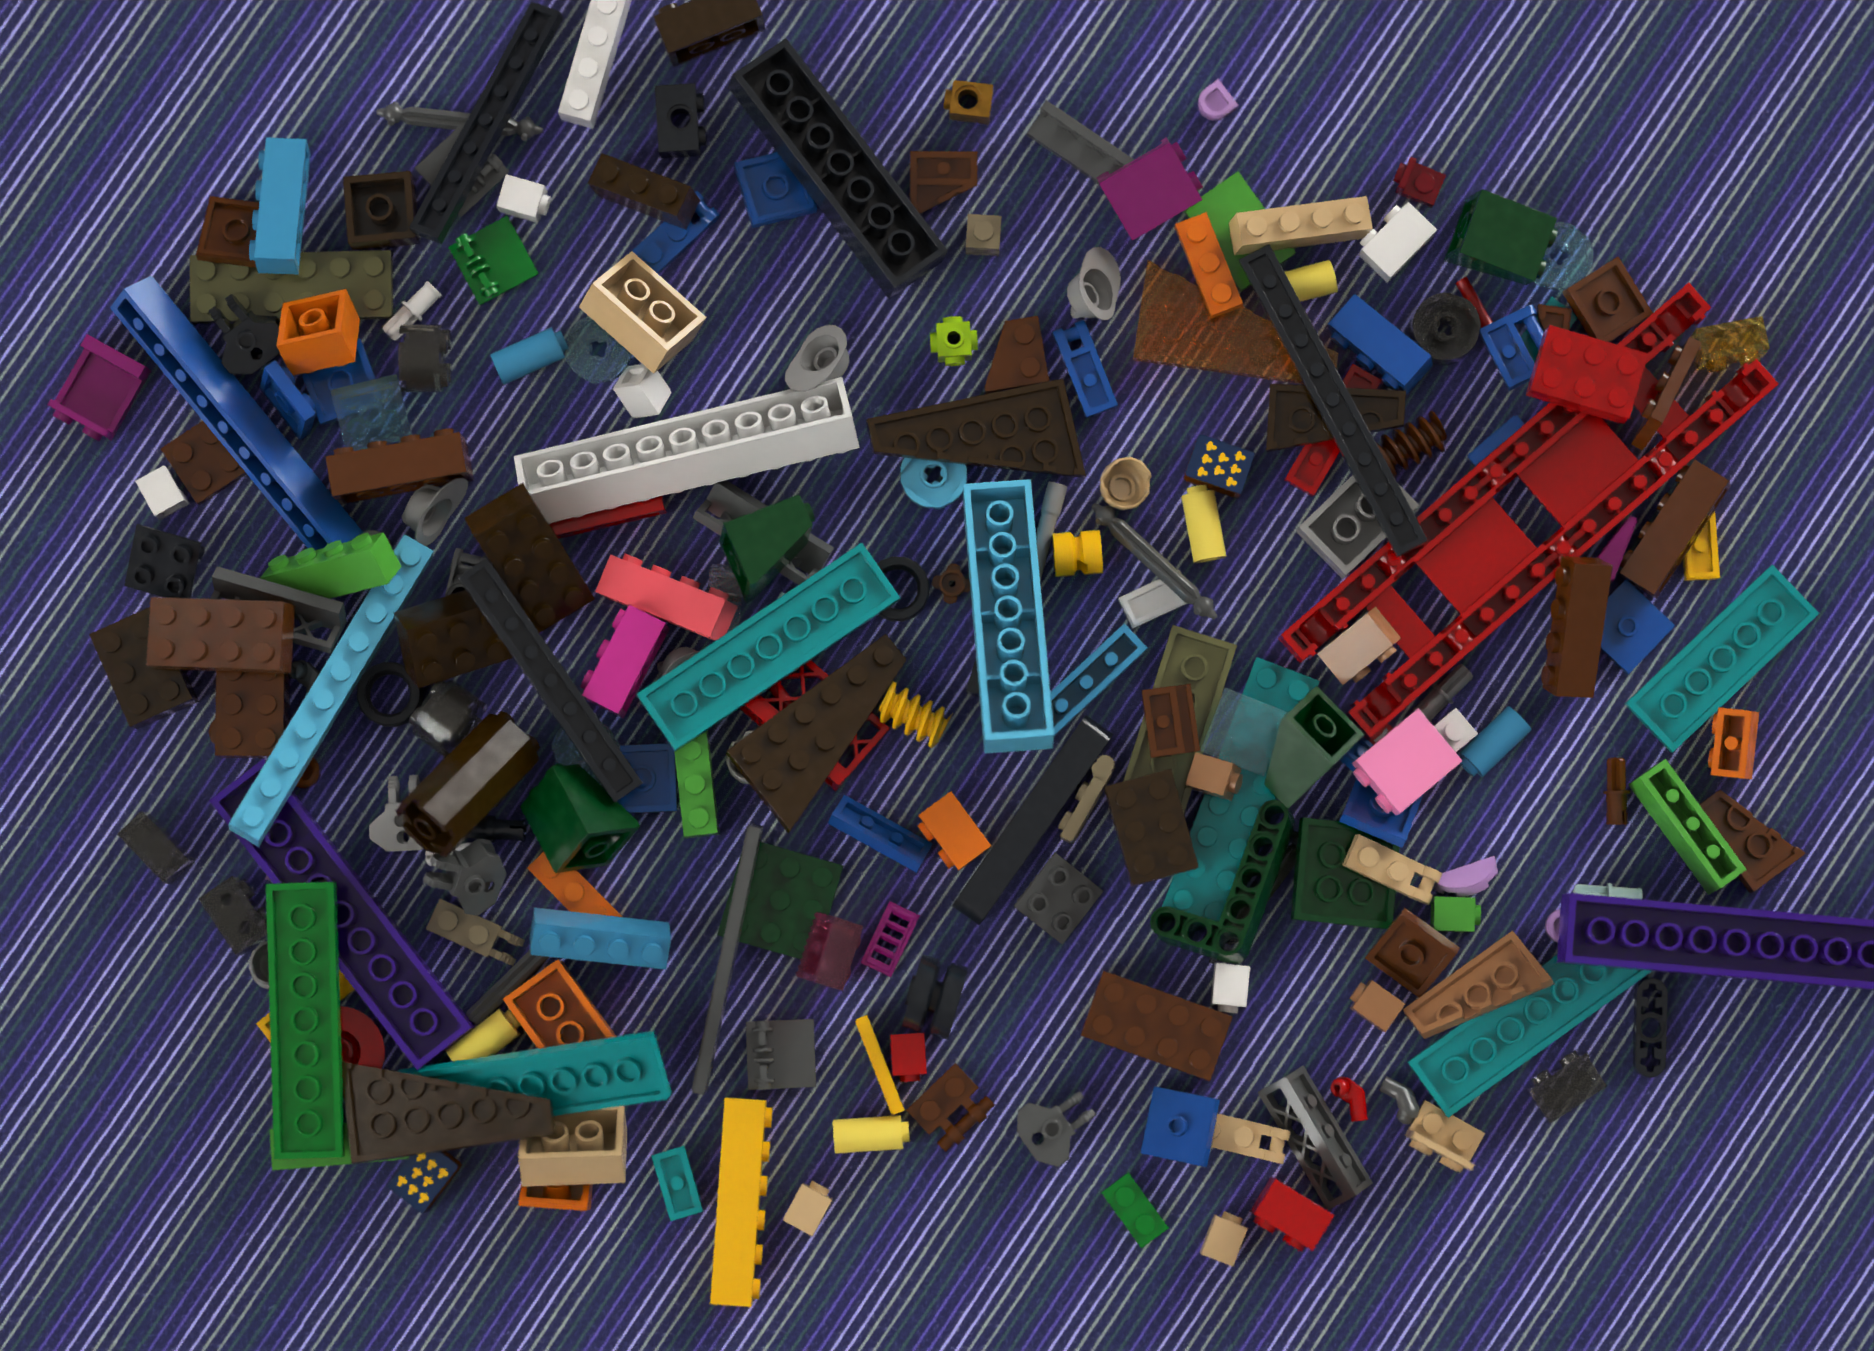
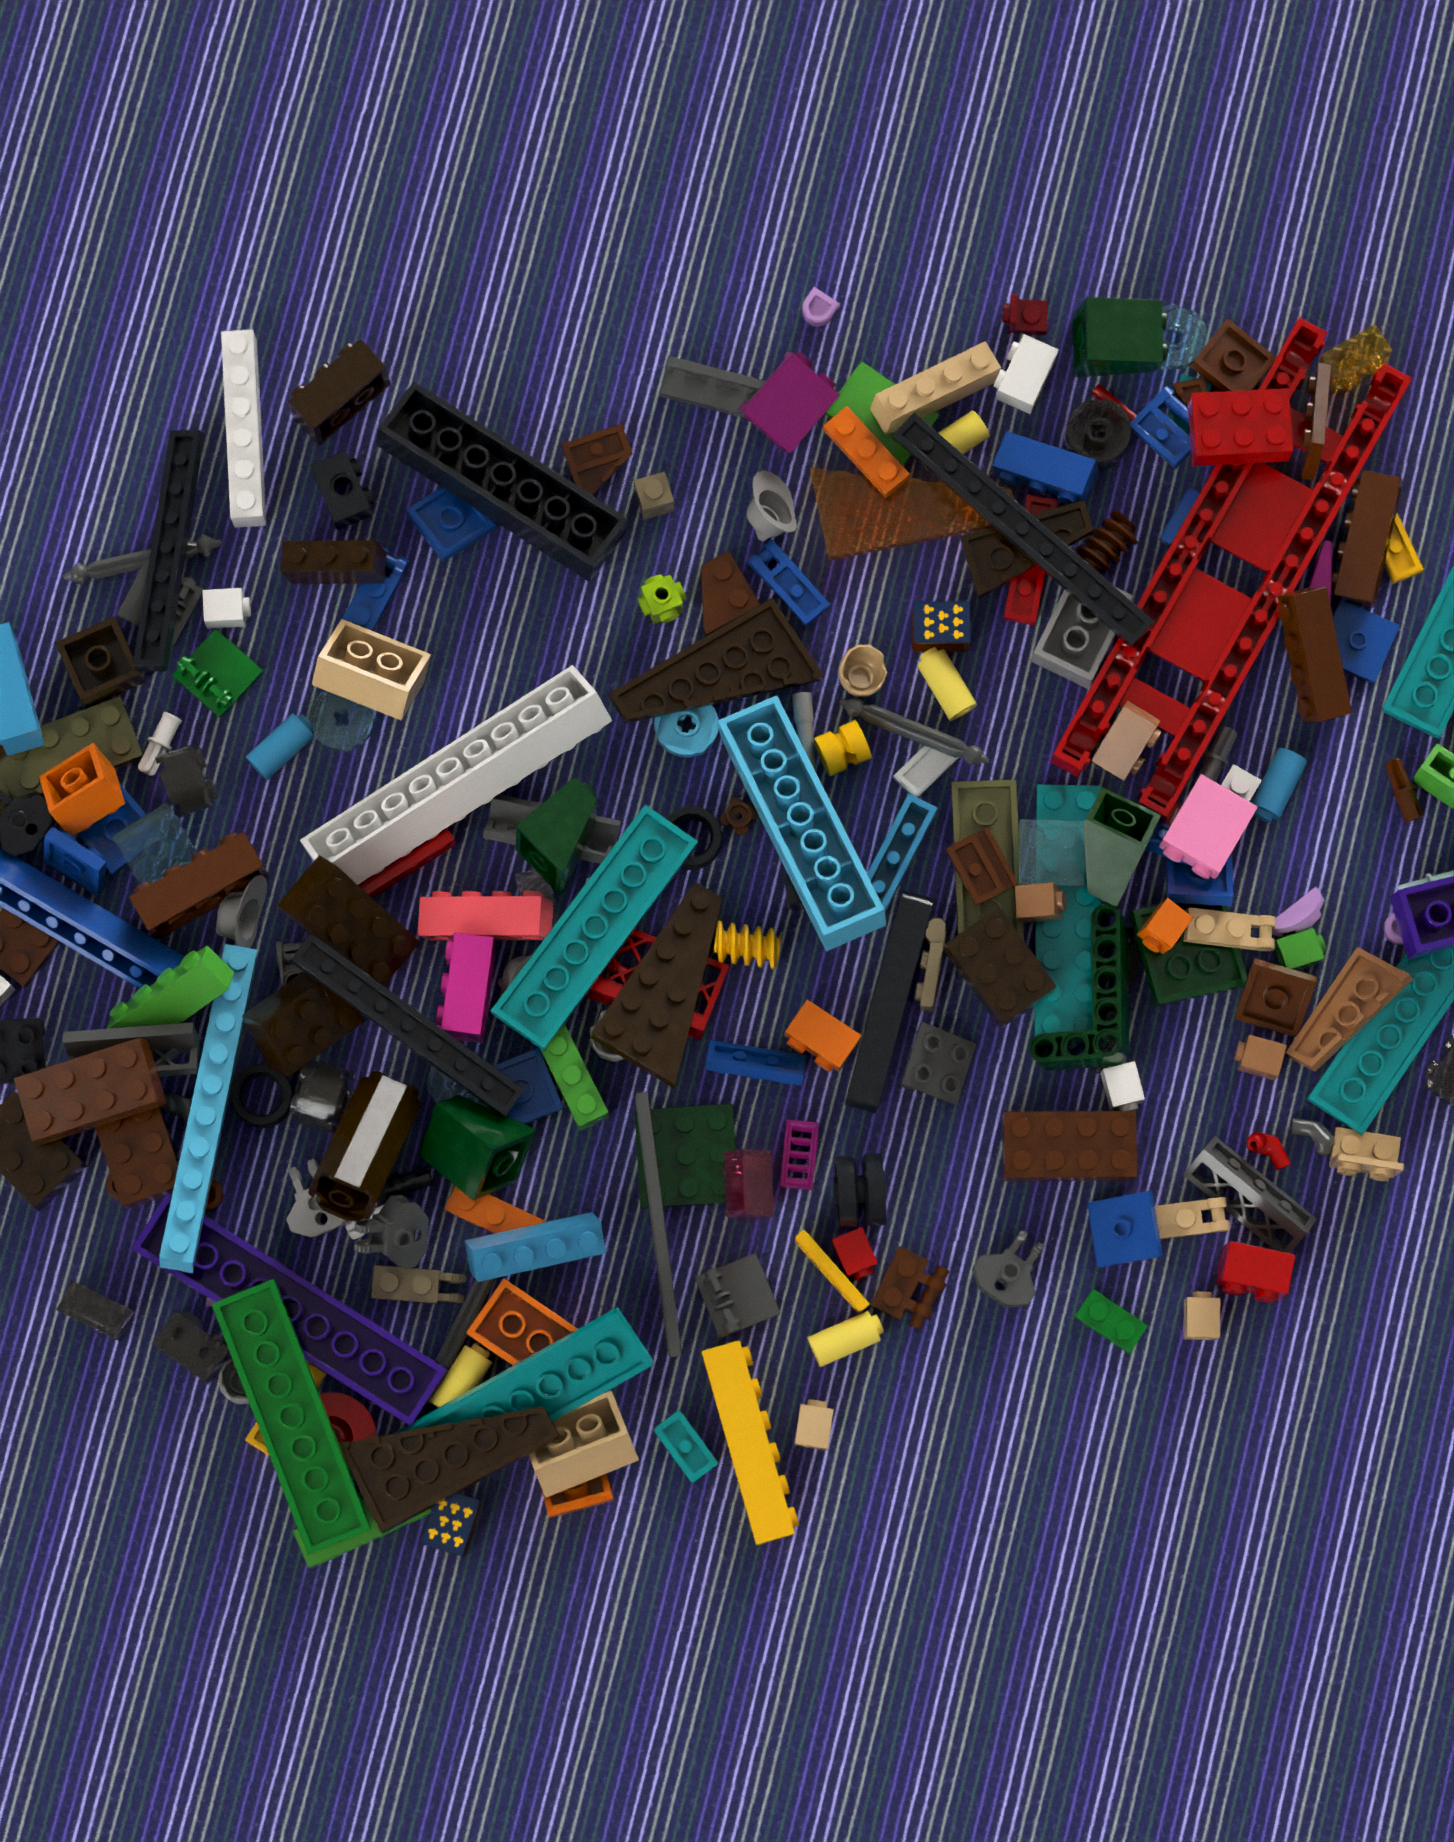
camera: 25 degrees left, 5 degrees down
white panel [613,364,671,418] -> none
light grey piece [785,325,849,392] -> none
pearl gold brick [943,80,993,124] -> none
none -> orange brick [1137,898,1193,955]

